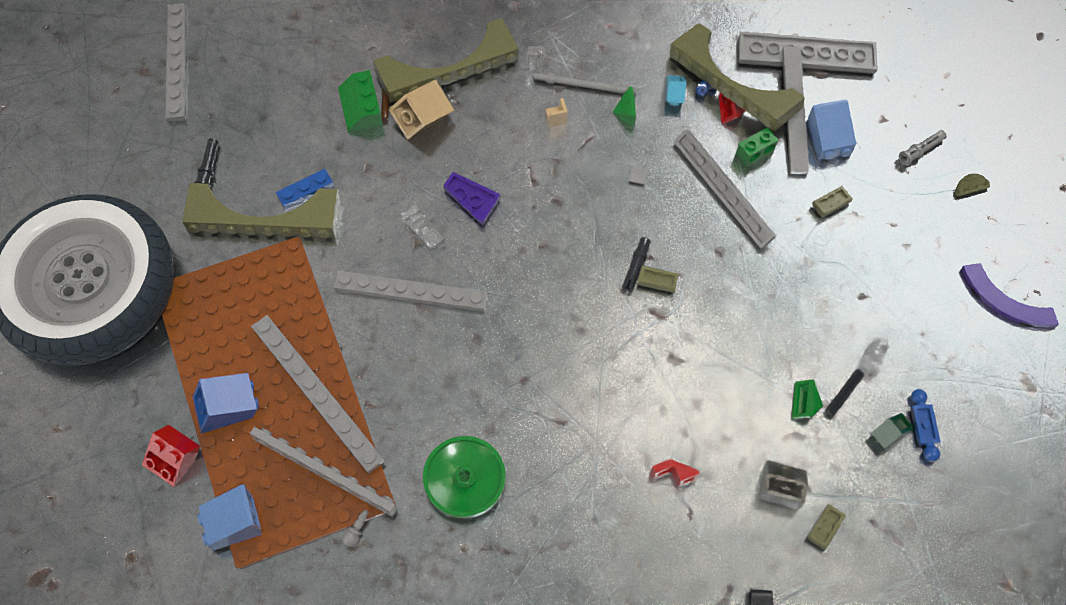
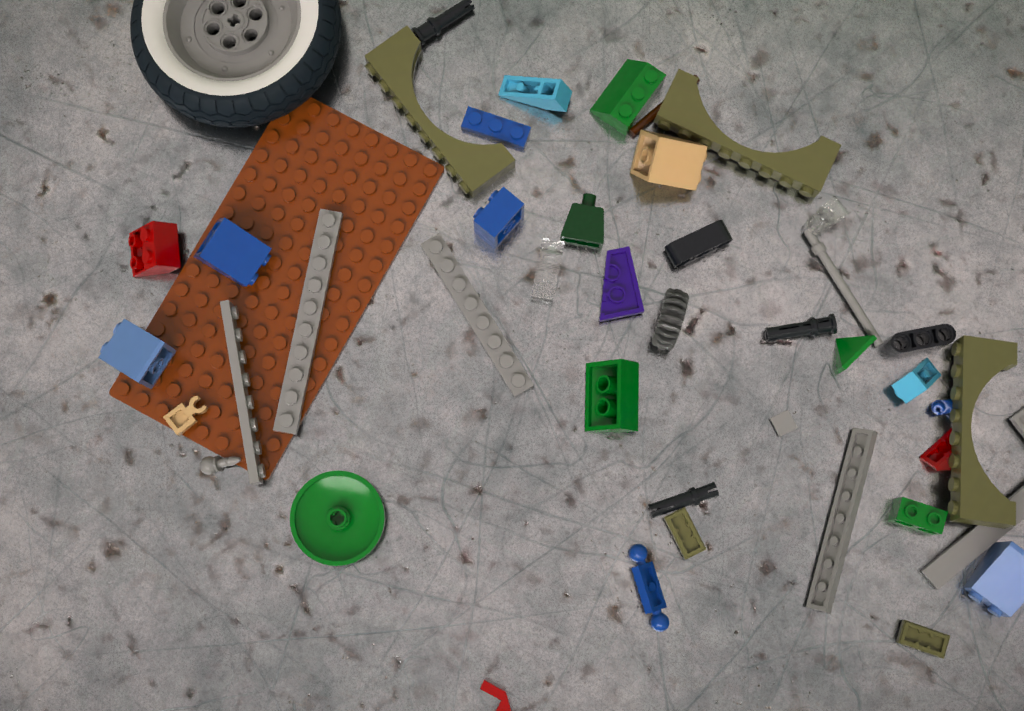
camera: 50 degrees right, 15 degrees up
tan panel [545,98,568,127] -> none
none -> tan plate [163,396,208,436]
none -> blue brick [473,187,524,249]
none -> medium azure slope [498,75,572,112]
none -> dark green torso [560,193,604,249]
none -> green slope [585,359,639,433]
none -> blue plate [629,544,669,632]
none -> dark grey gear [651,288,689,350]
none -> black beam [664,220,733,268]
none -> black pin [765,314,837,342]
none -> black beam [884,324,956,356]

